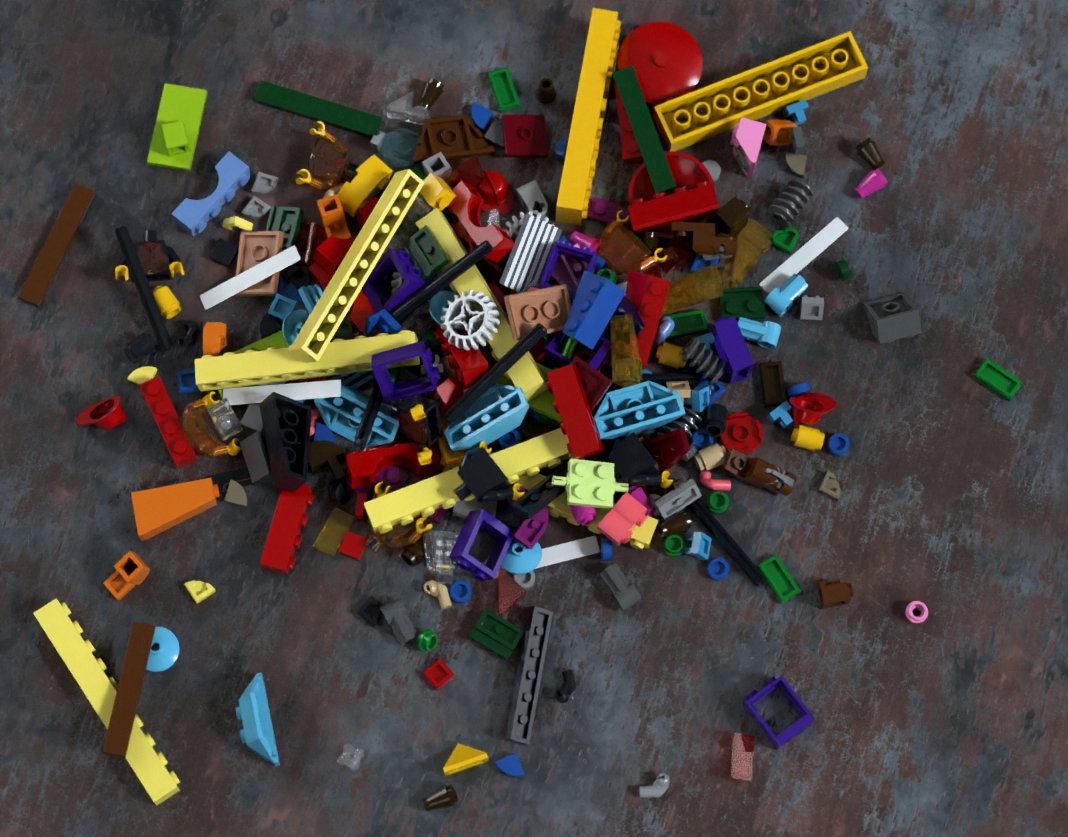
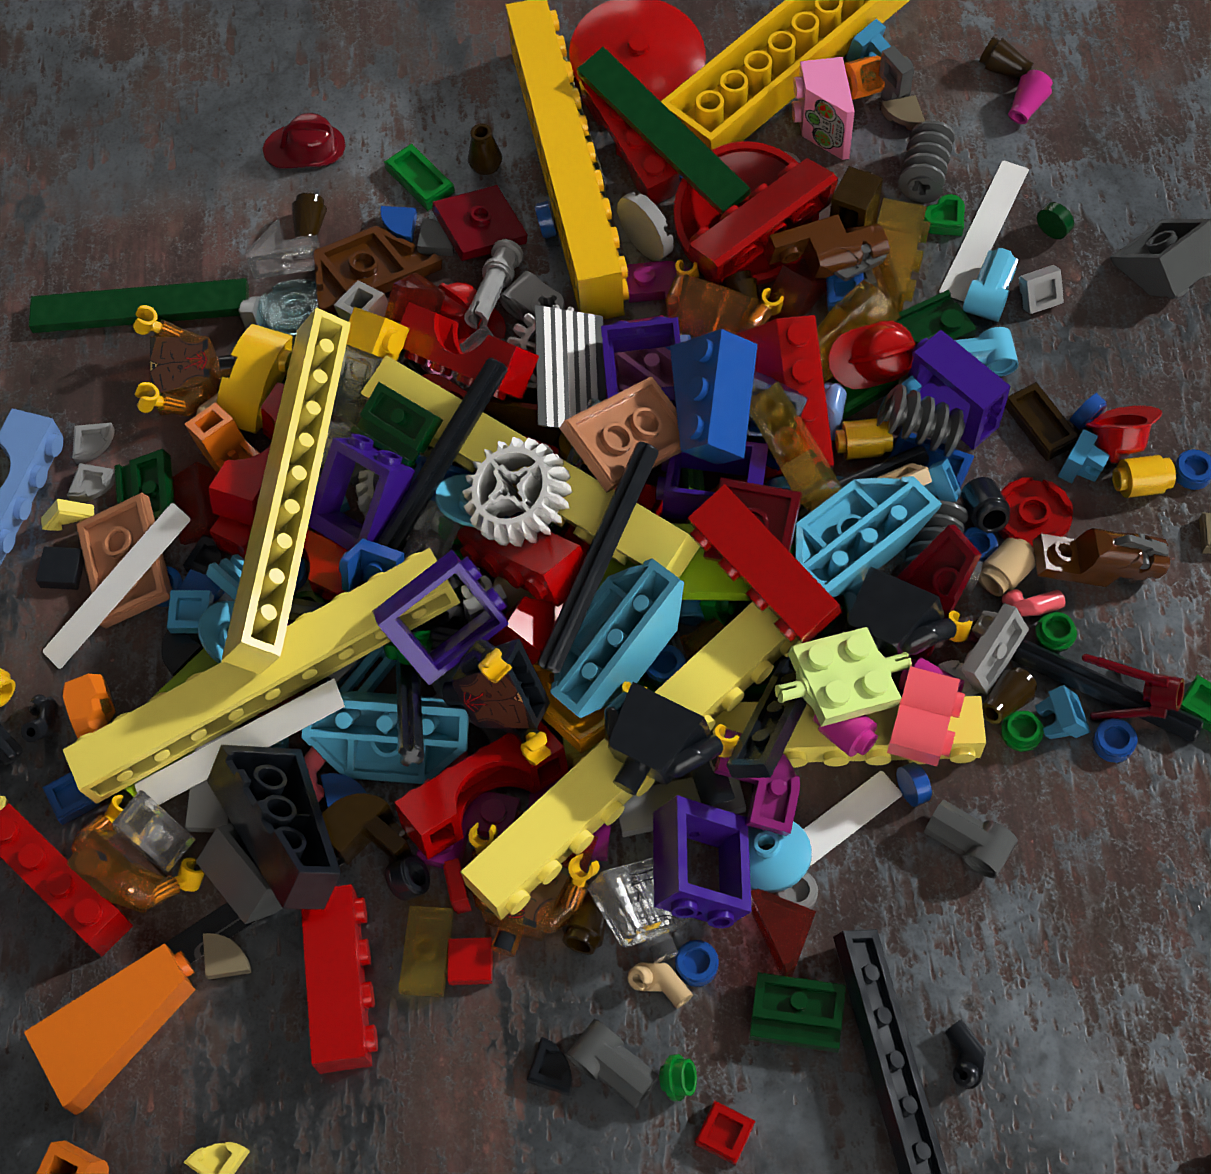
camera: 15 degrees left, 10 degrees down
none -> dark red piece [263,113,346,169]
none -> light grey pin [464,239,523,329]
none -> light grey tile [617,192,673,261]
none -> red piece [828,321,915,389]
none -> dark red plant [1081,654,1185,720]

